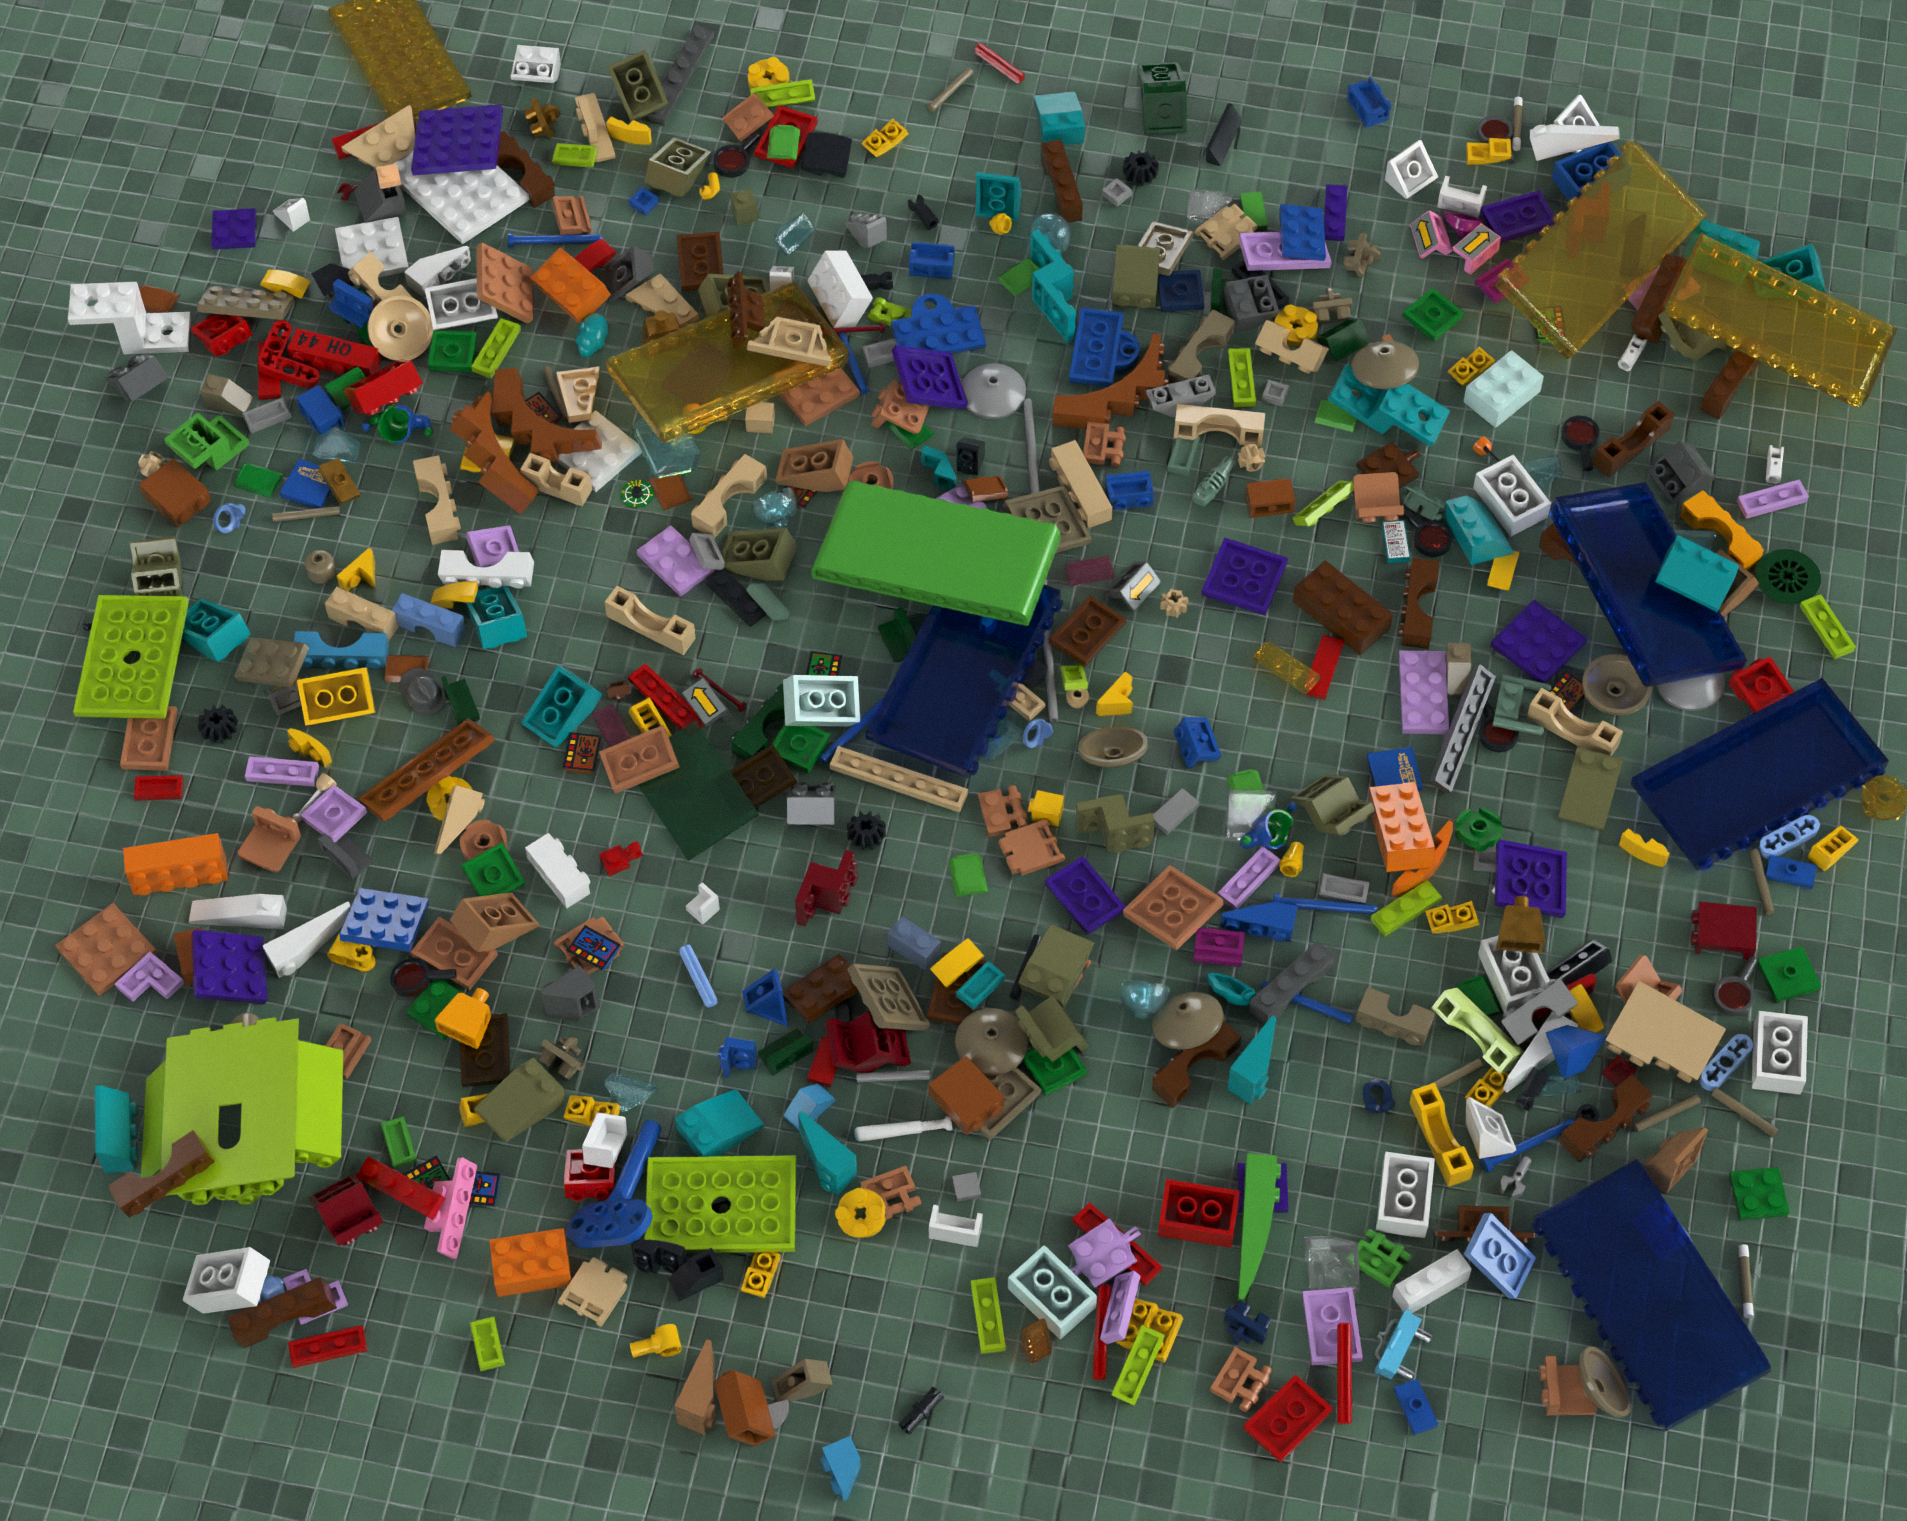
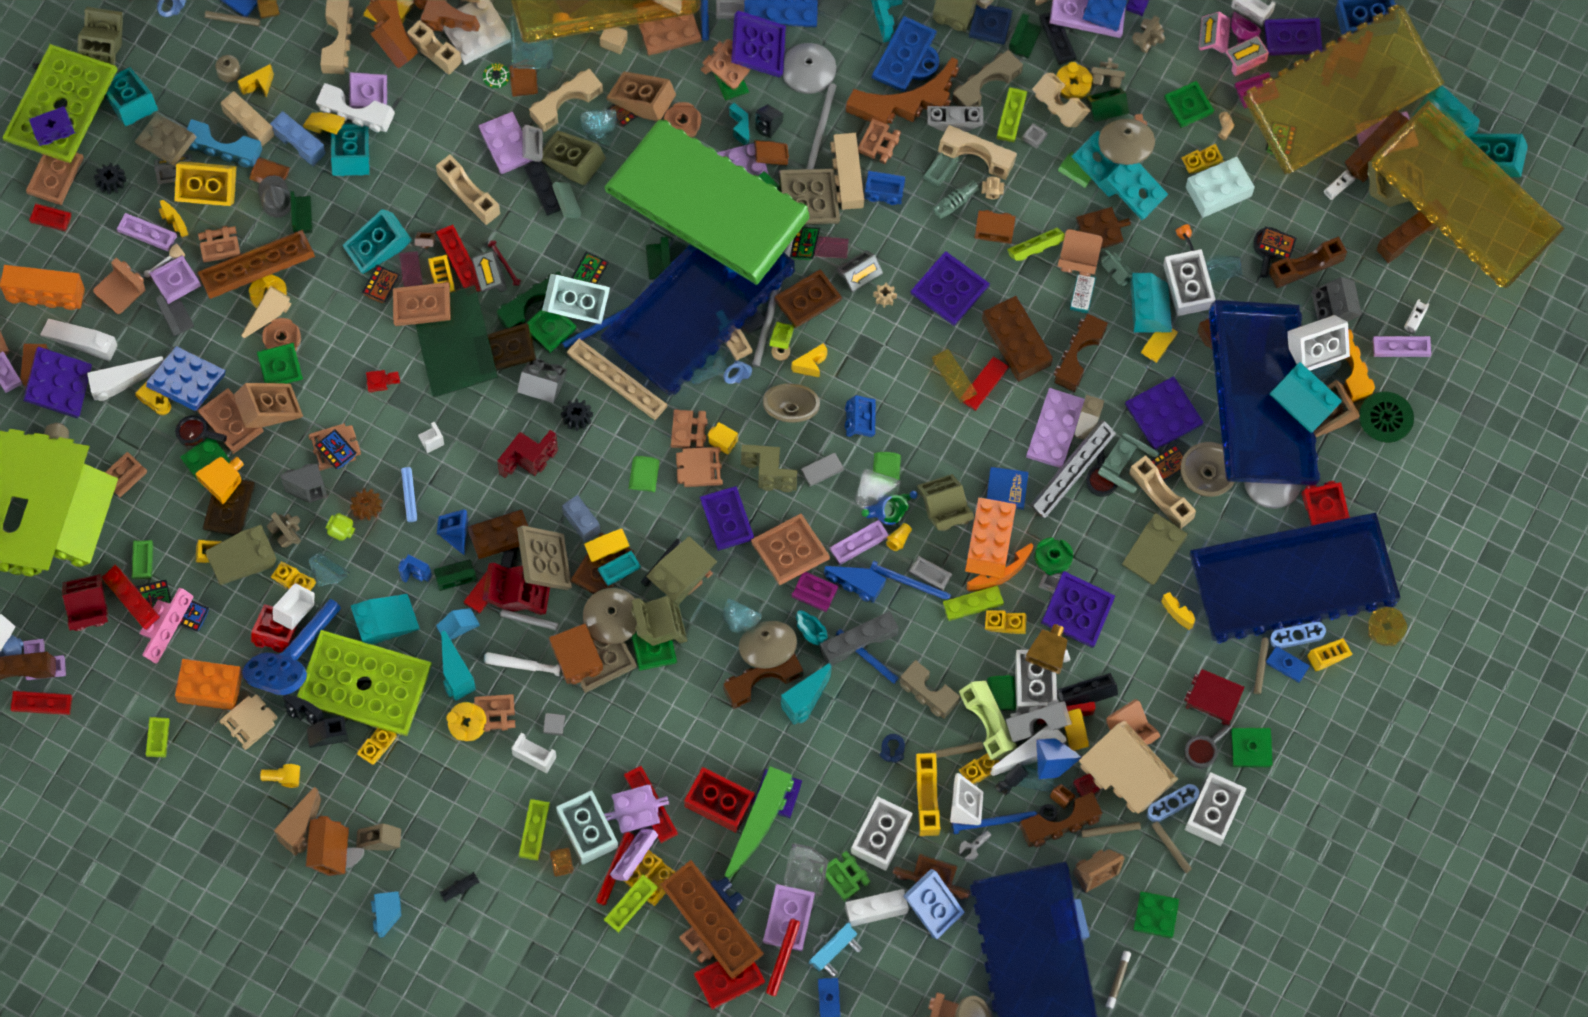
camera: 15 degrees right, 10 degrees up
white brick [525,833,591,909] -> none
dark grey slope [1222,275,1279,332] -> none
piece [1402,507,1453,557] -> none
lime plate [1800,594,1856,659] -> none
none -> dark purple brick [29,106,75,146]
none -> nougat plate [198,226,241,263]
none -> lime head [325,513,355,541]
none -> clear orange gear [350,488,383,521]
none -> dark orange plate [660,860,764,979]
none -> piece [790,227,821,260]
none -> dark orange slope [1050,784,1075,809]
none -> tan arm [1218,112,1234,140]
none -> piece [1258,226,1297,258]
none -> white slope [1288,315,1350,370]

